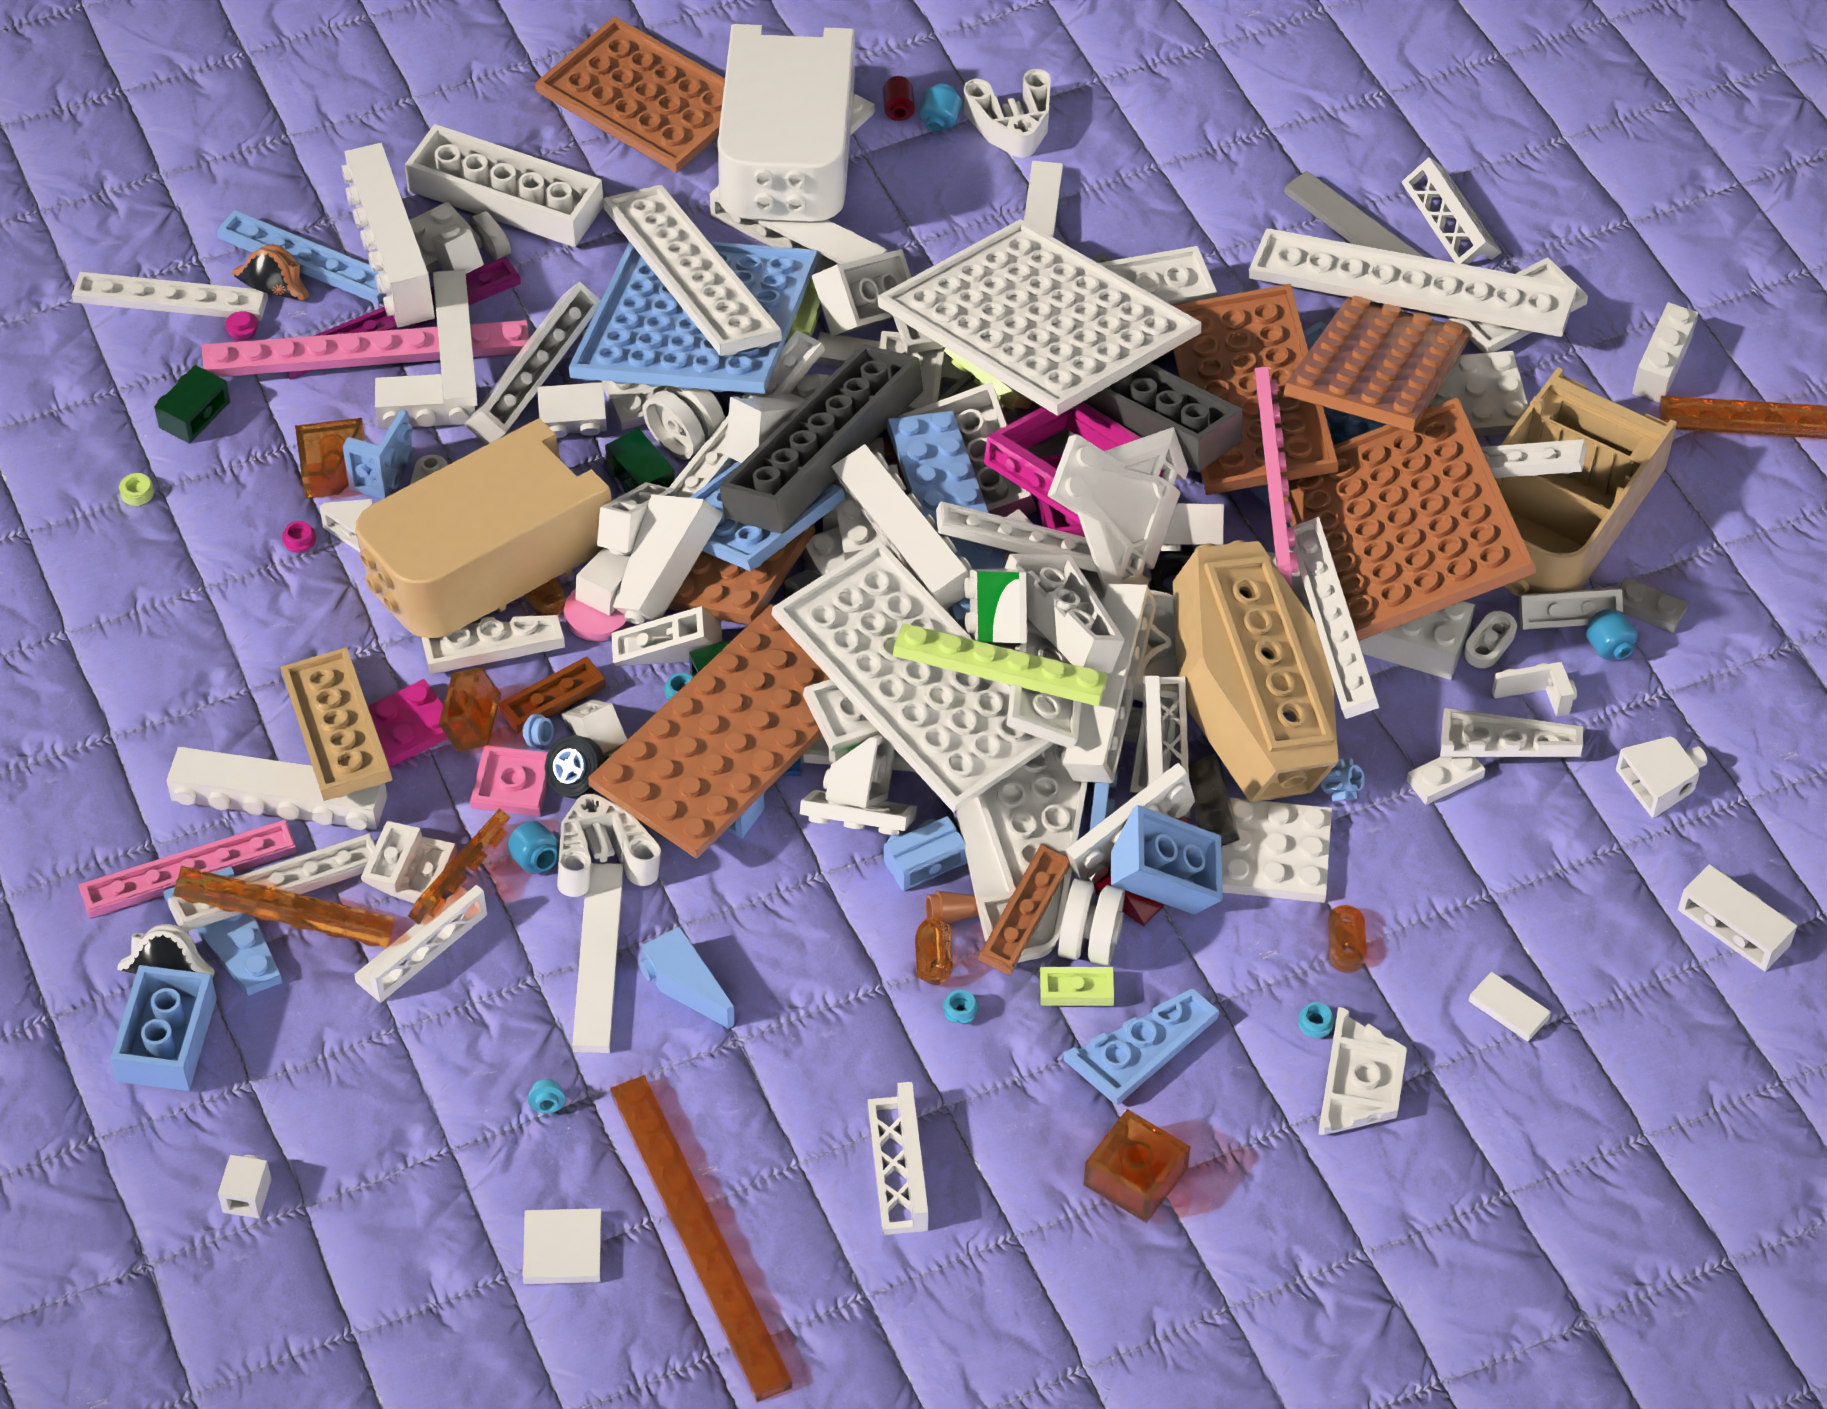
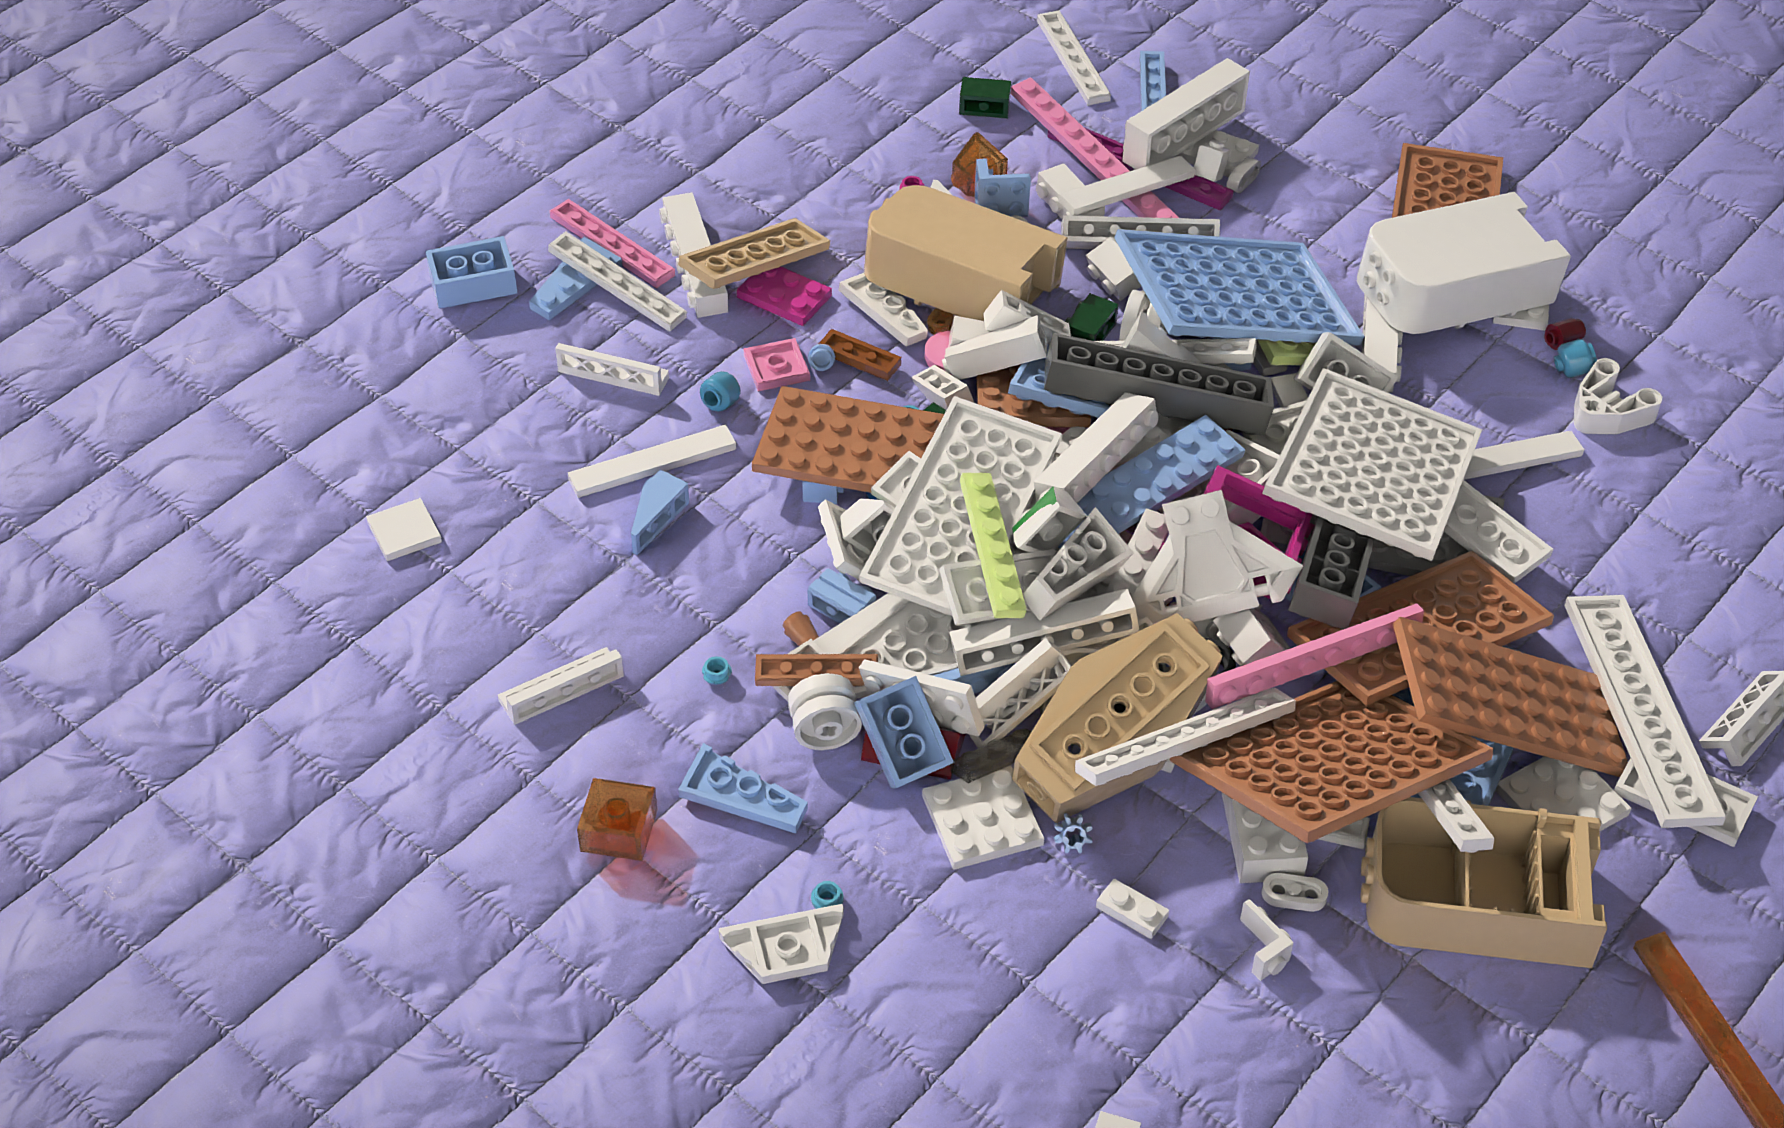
camera: 65 degrees right, 5 degrees down
hat [117,924,214,977] -> none
yellowish green tile [119,473,154,506] -> none
clear orange plate [173,866,394,948] -> none
white brick [218,1155,272,1219] -> none
dark pink plate [225,311,258,341] -> none
hat [231,244,309,301] -> none
white slope [361,821,457,908] -> none
white brick [405,124,604,247] -> none
clear orange plate [408,808,510,925] -> none
clear orange brick [438,667,502,752] -> none
medium azure plate [528,1079,565,1114] -> none
black wheel [544,735,606,799] -> none
white connector [557,794,661,897] -> none
white slope [561,699,627,758] -> none
white plate [603,185,782,356] -> none
clear orange plate [610,1075,792,1403] -> none
clear orange plate [915,916,953,986] -> none
white tile [936,501,1132,572] -> none
yellowish green plate [1040,967,1114,1006] -> none
light grey tile [1284,171,1424,257] -> none
clear orange plate [1327,905,1366,973] -> none
white wing [1440,708,1583,757] -> none
white tile [1469,971,1551,1042] -> none
white plate [1519,588,1623,630] -> none
dark azure head [1586,609,1638,660] -> none
white torso [1616,736,1707,818] -> none
light grey plate [1620,577,1689,634] -> none
white brick [1632,302,1699,404] -> none

